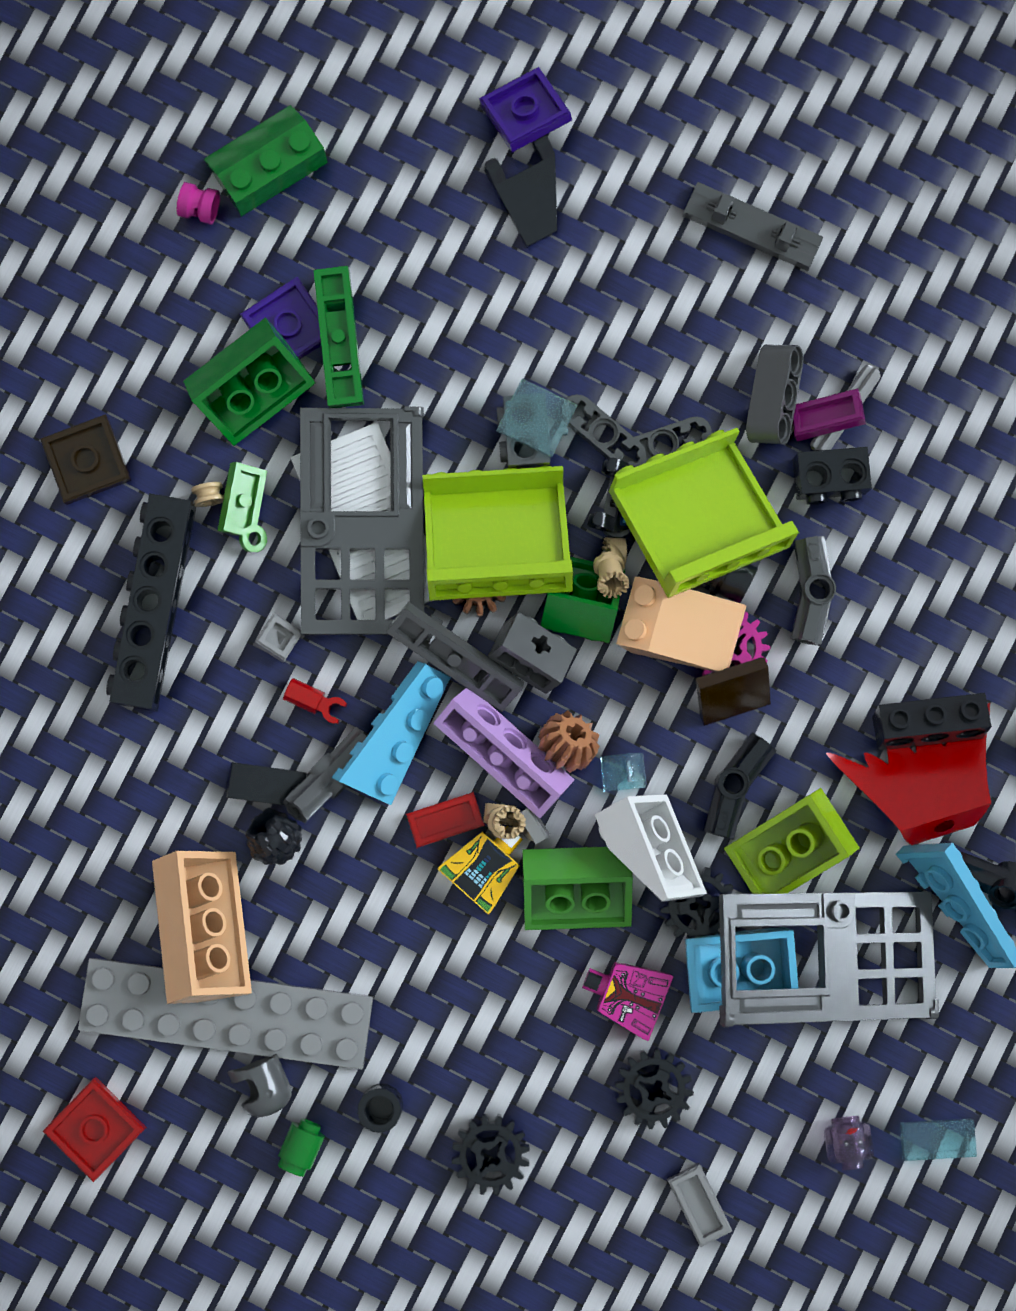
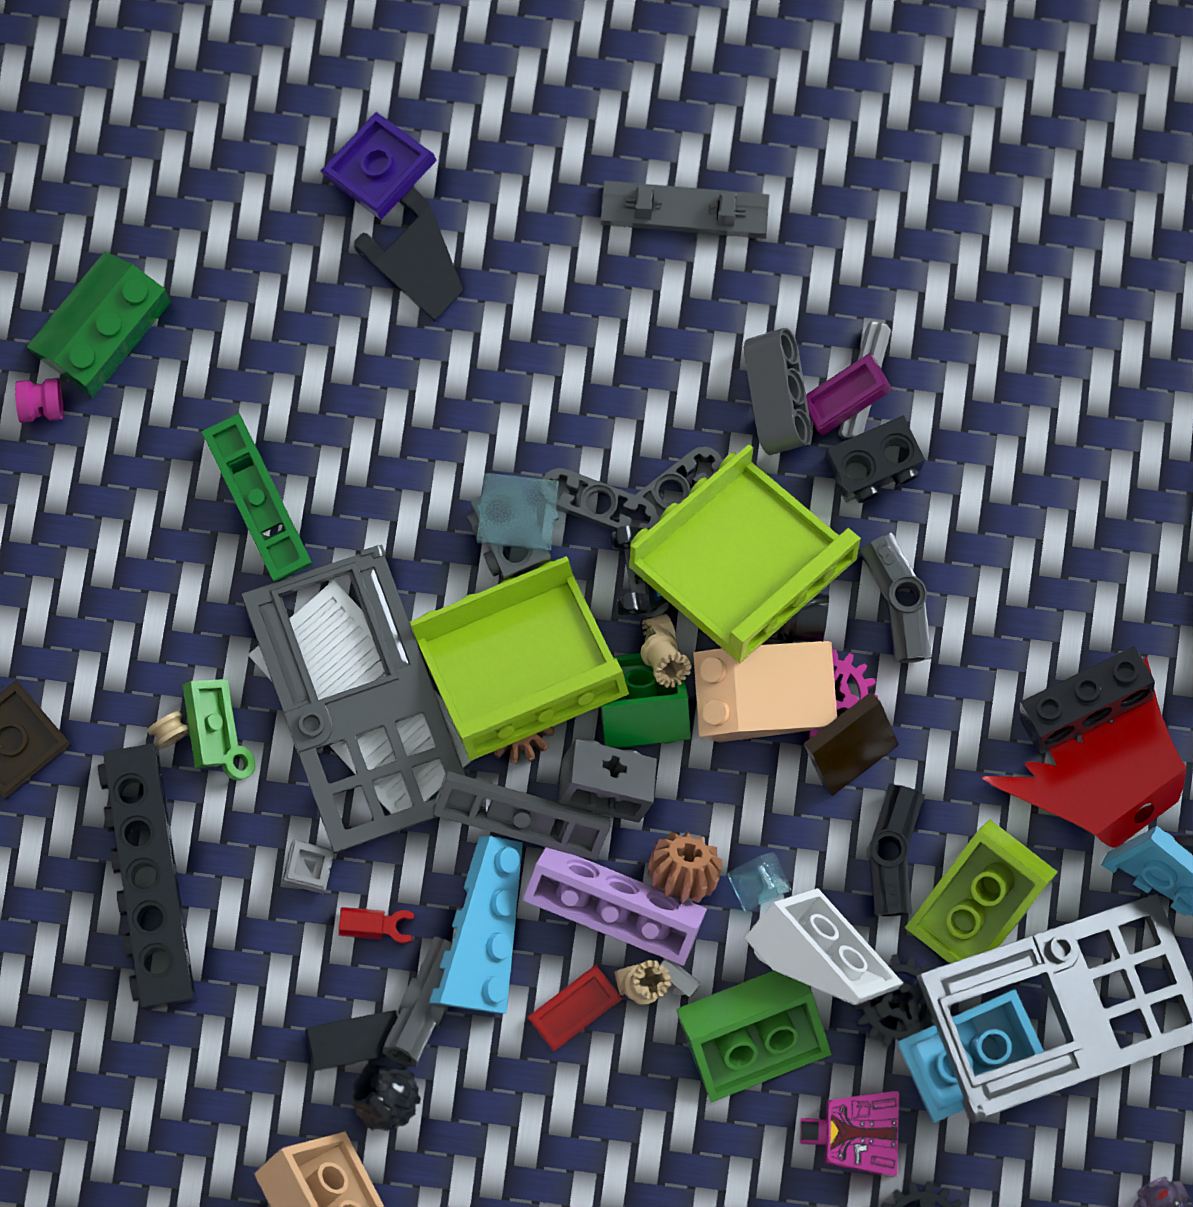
camera: 20 degrees left, 5 degrees down
green slope [183,317,316,446] -> none
dark purple tile [240,277,321,360] -> none
torso [438,826,523,915] -> none

